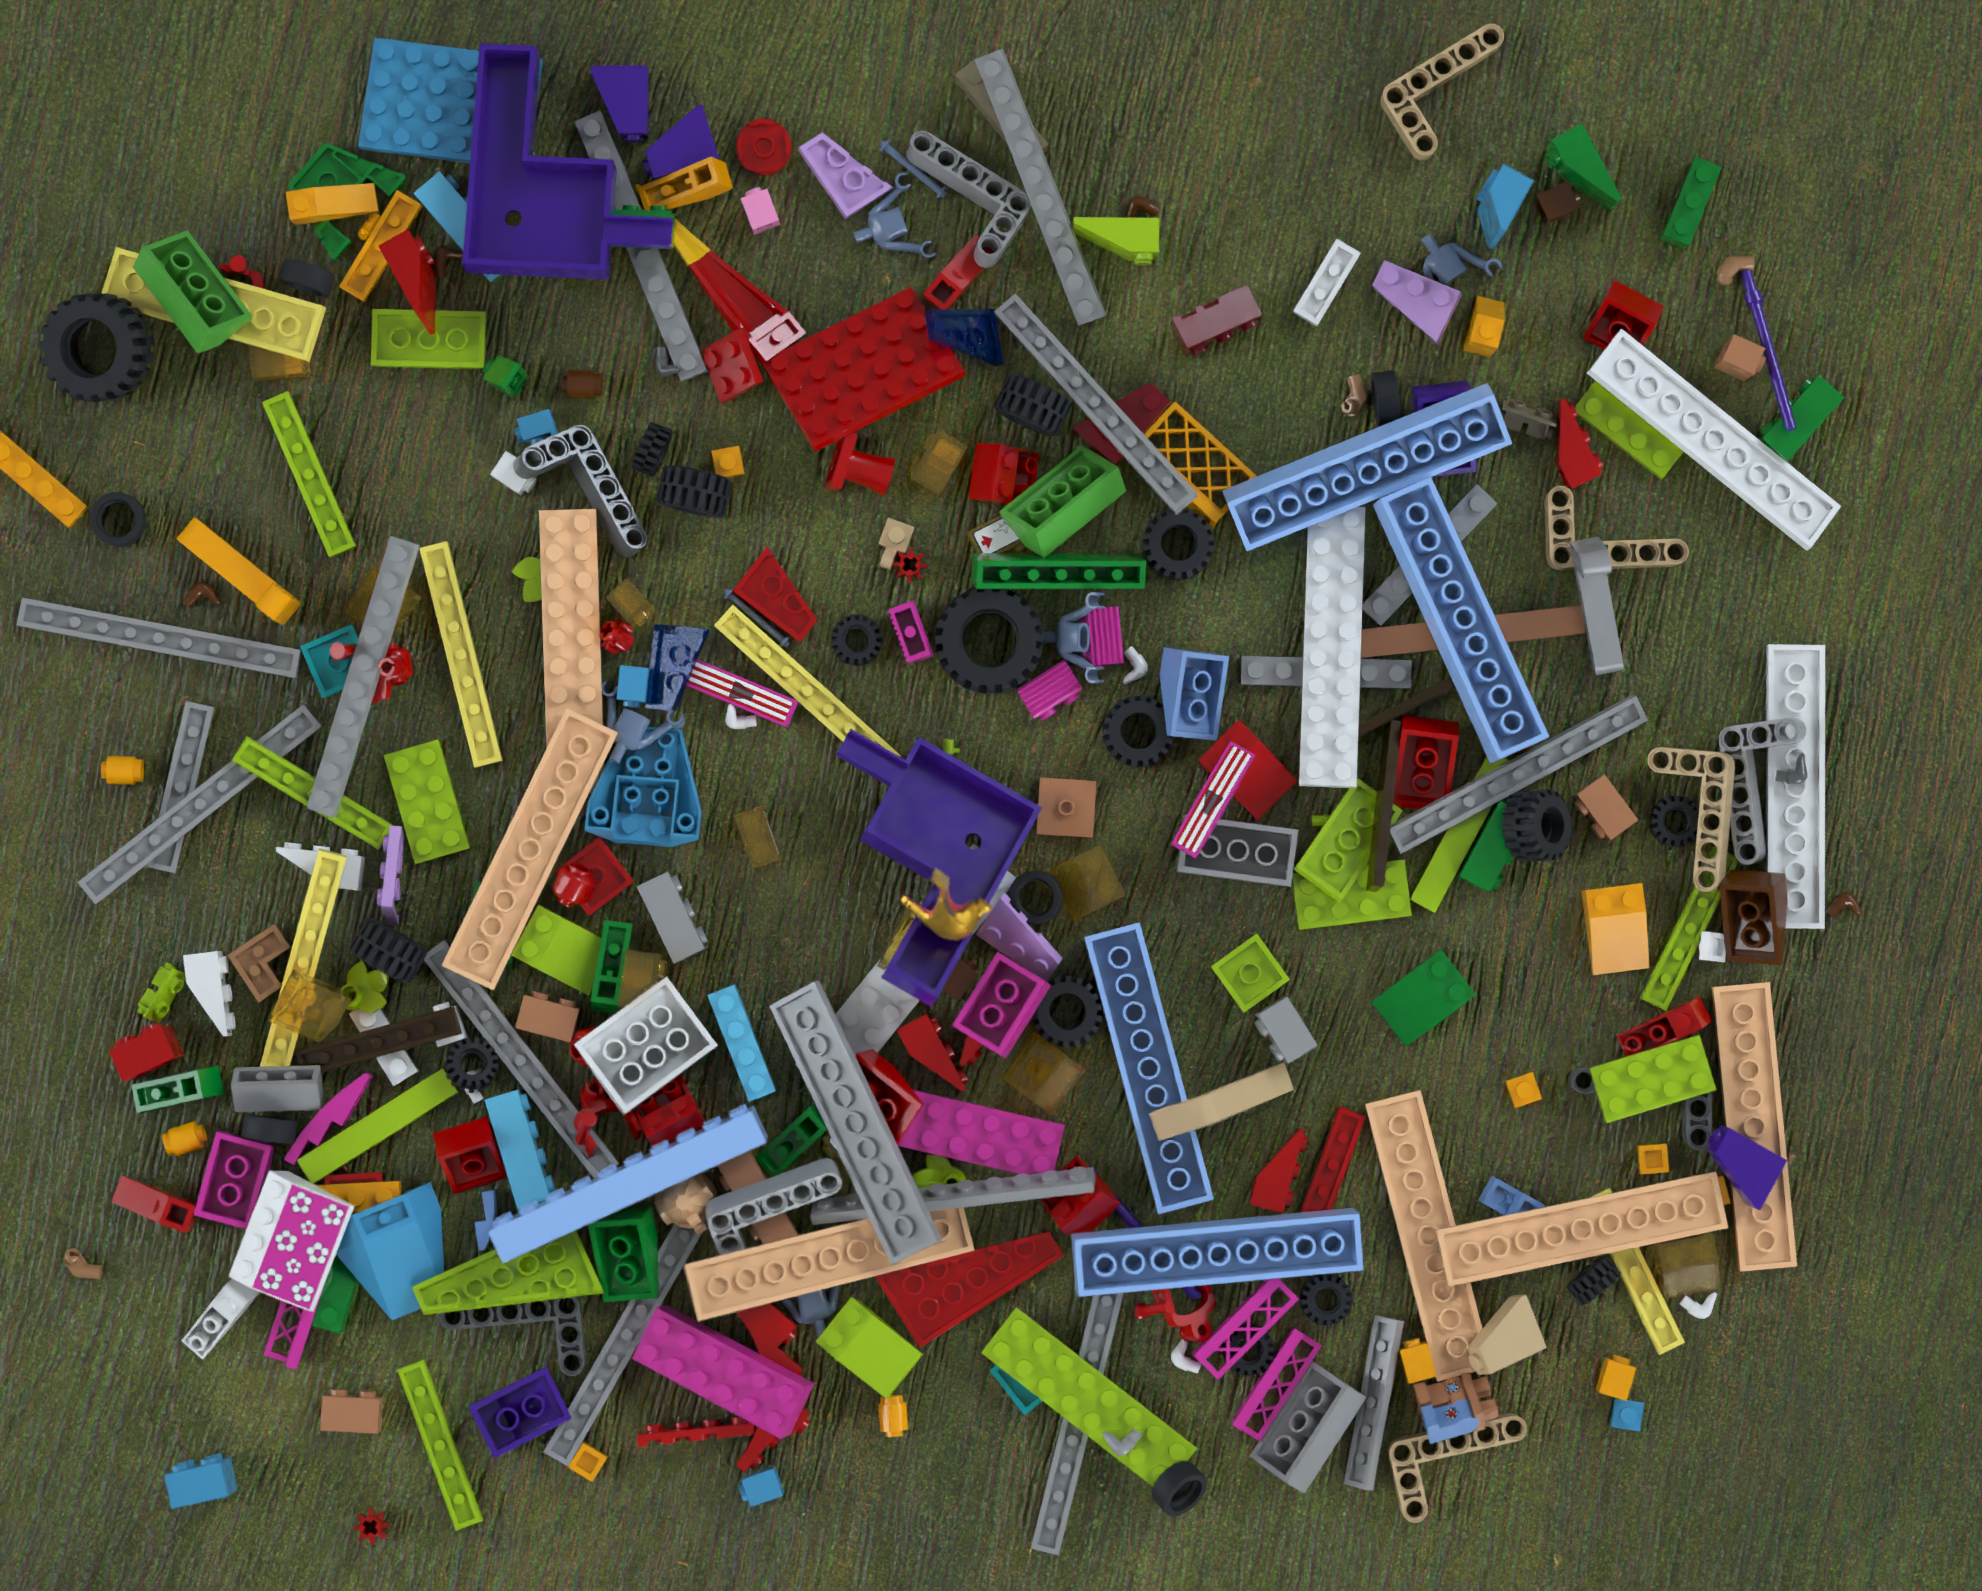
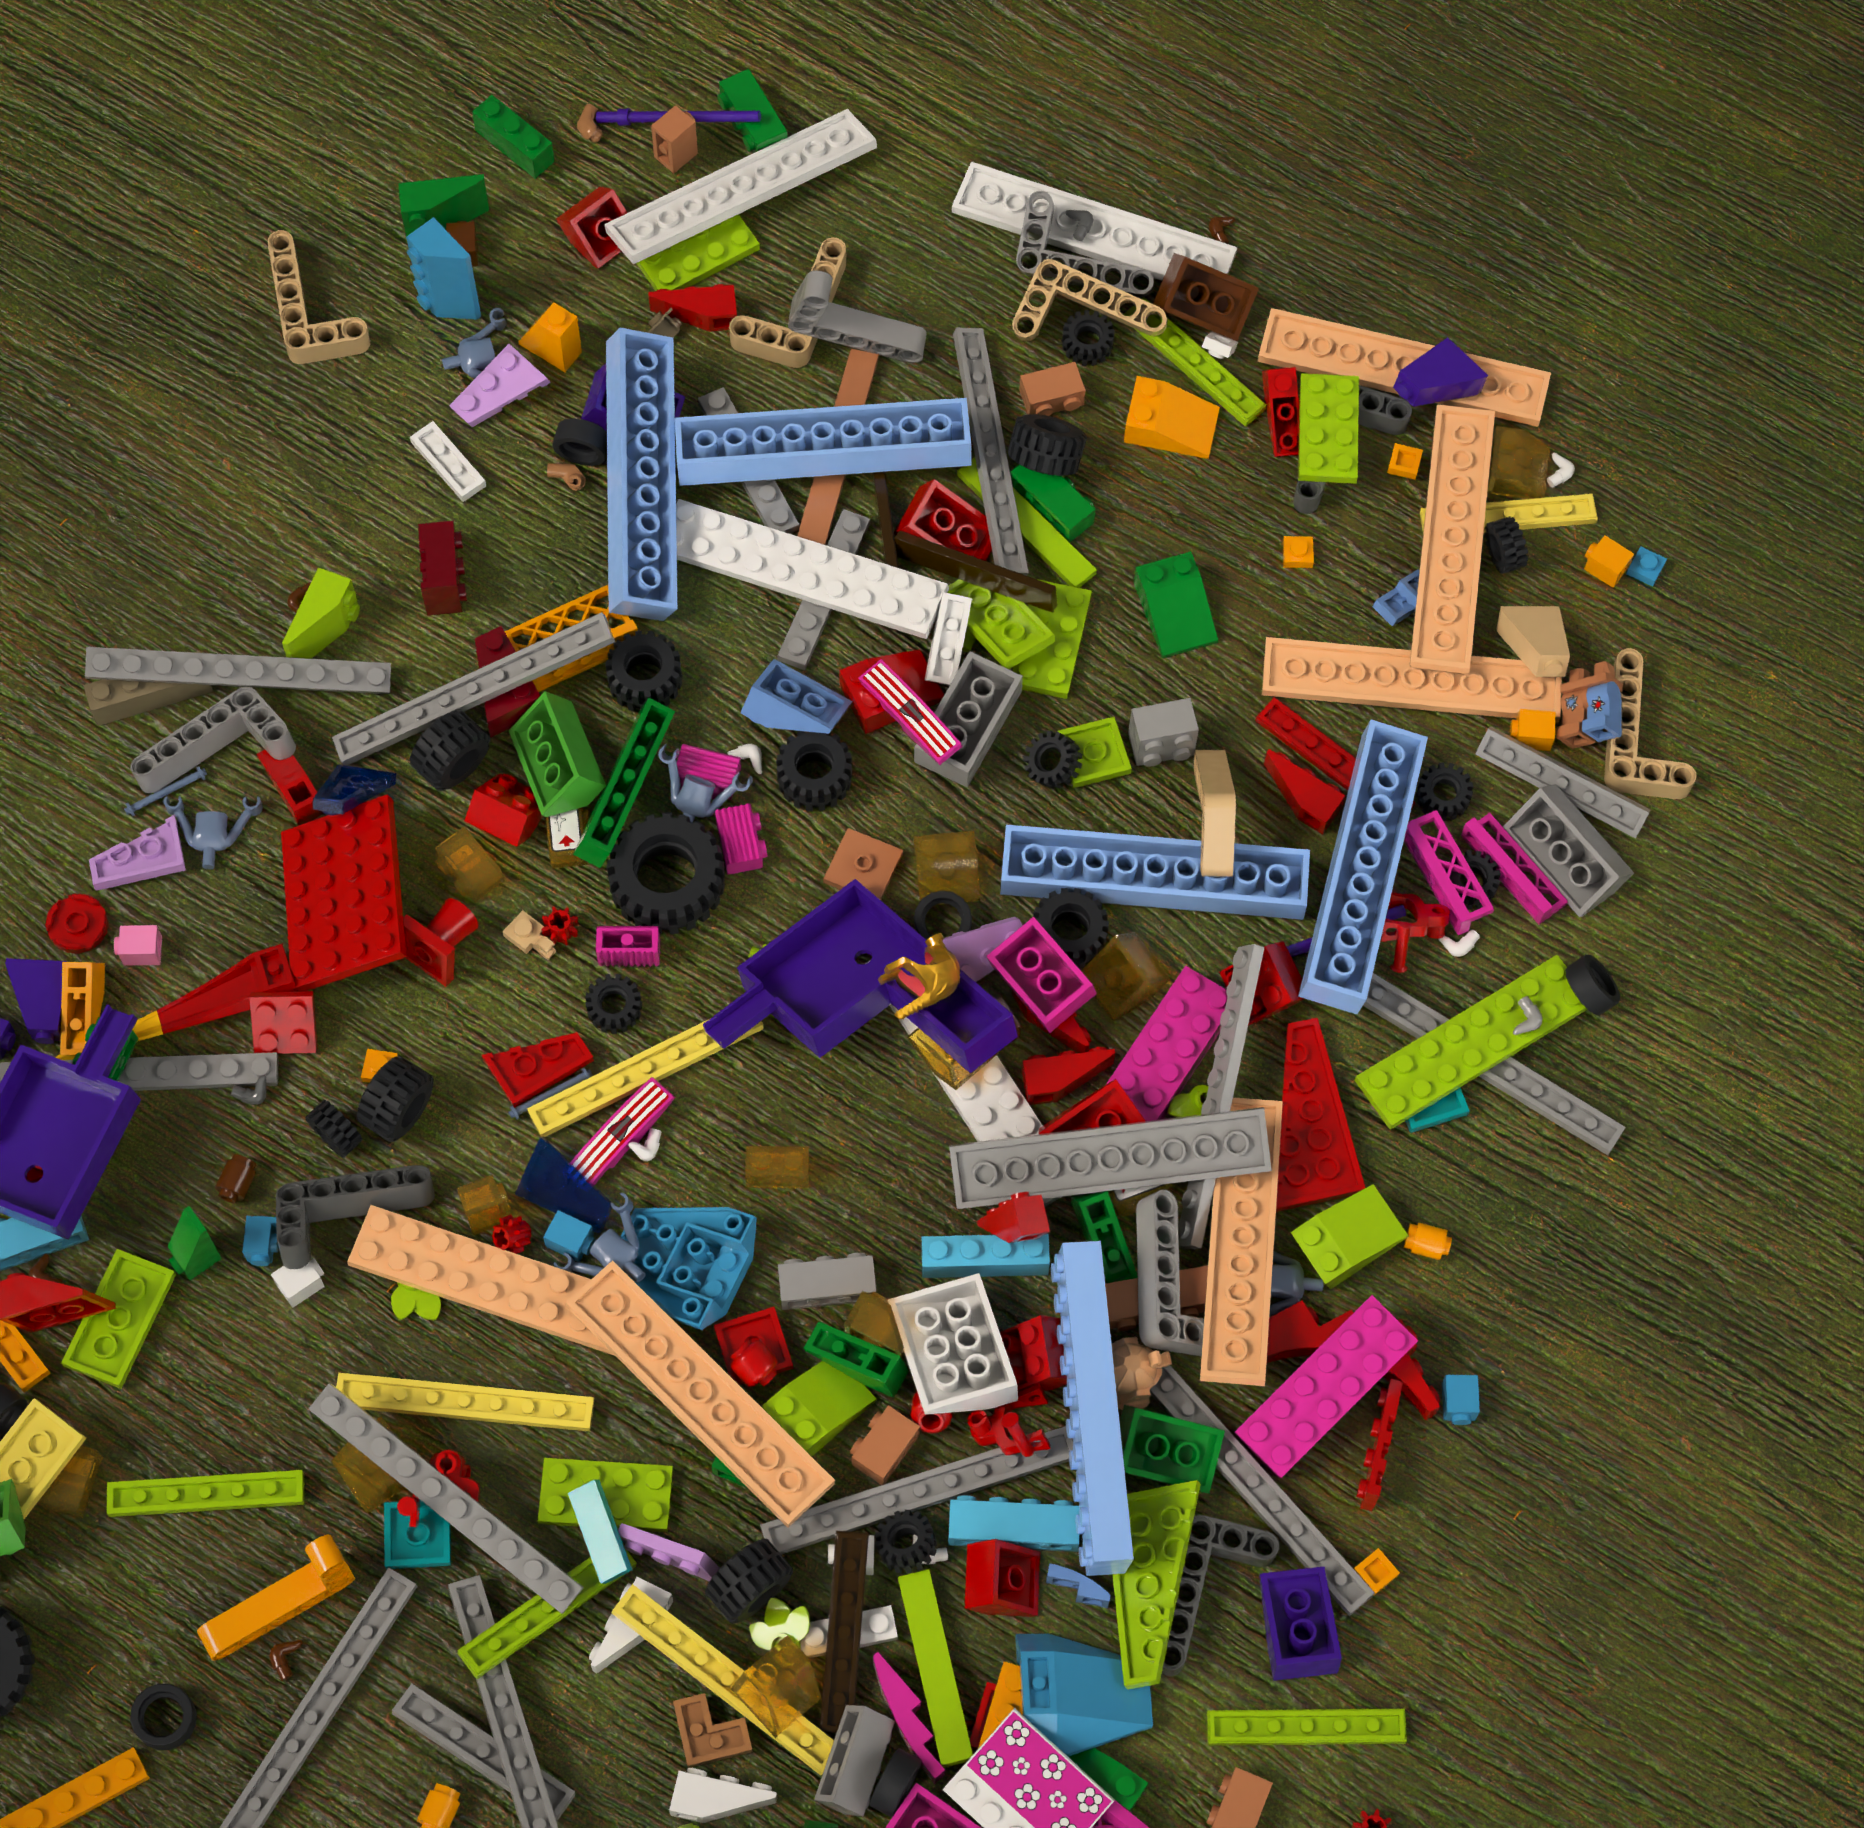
camera: 70 degrees left, 20 degrees down
none -> tile [568,1479,632,1584]
none -> white plate [924,592,972,686]
none -> red slope [977,1192,1050,1243]
none -> black tyre [1024,731,1083,789]

